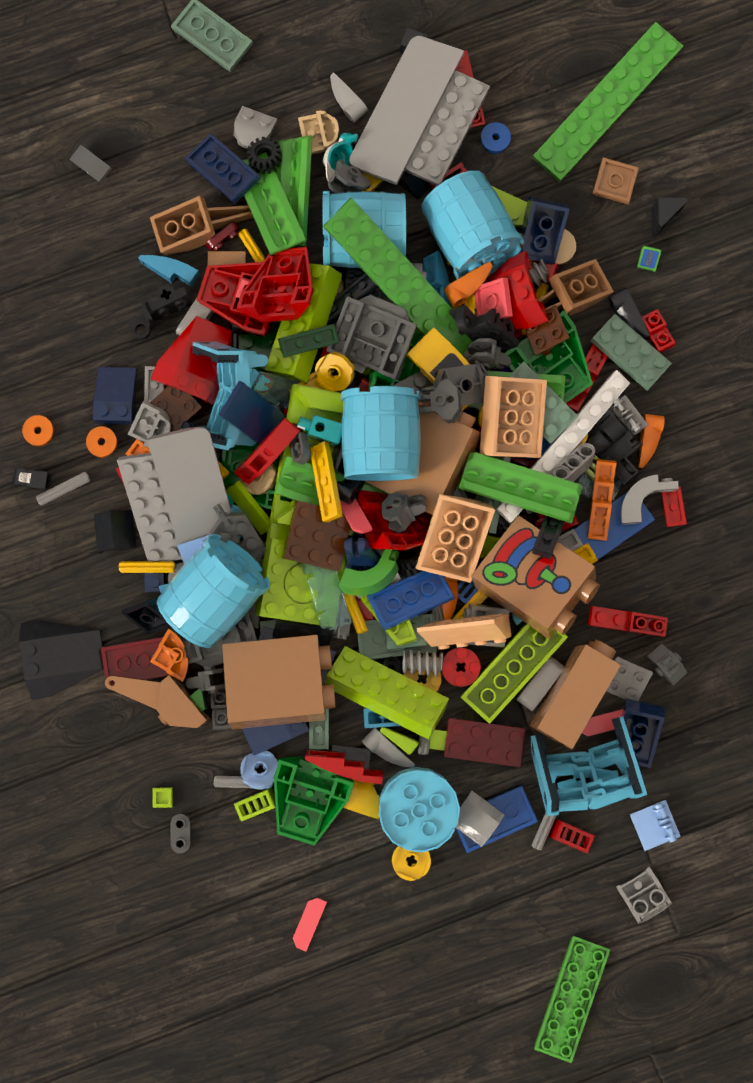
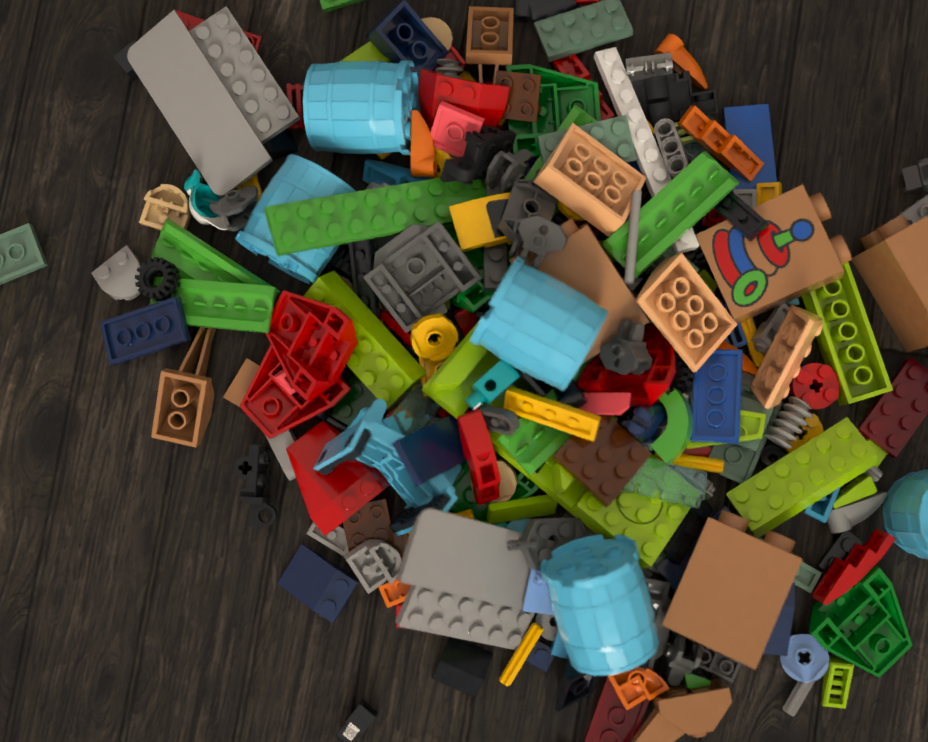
camera: 50 degrees left, 0 degrees up
orange piece [22,415,54,447] -> none
light grey axle [36,472,90,505] -> none
dark grey slope [69,145,112,183] -> none
orange piece [86,427,118,458] -> none
dark azure slope [138,255,200,287] -> none
dark red plate [205,221,239,251] -> none
yellow axle [238,229,265,262] -> none
dark green tile [278,324,340,358] -> none
light grey piece [330,72,368,123] -> none
yellow brick [343,779,380,819] -> none
blue piece [480,122,511,154] -> none
light grey beam [516,656,565,711] -> none
red slope [588,606,668,637] -> none
light grey arch [620,475,679,525] -> none
red plate [661,486,687,528] -> none
none -> light grey piece [624,190,642,284]

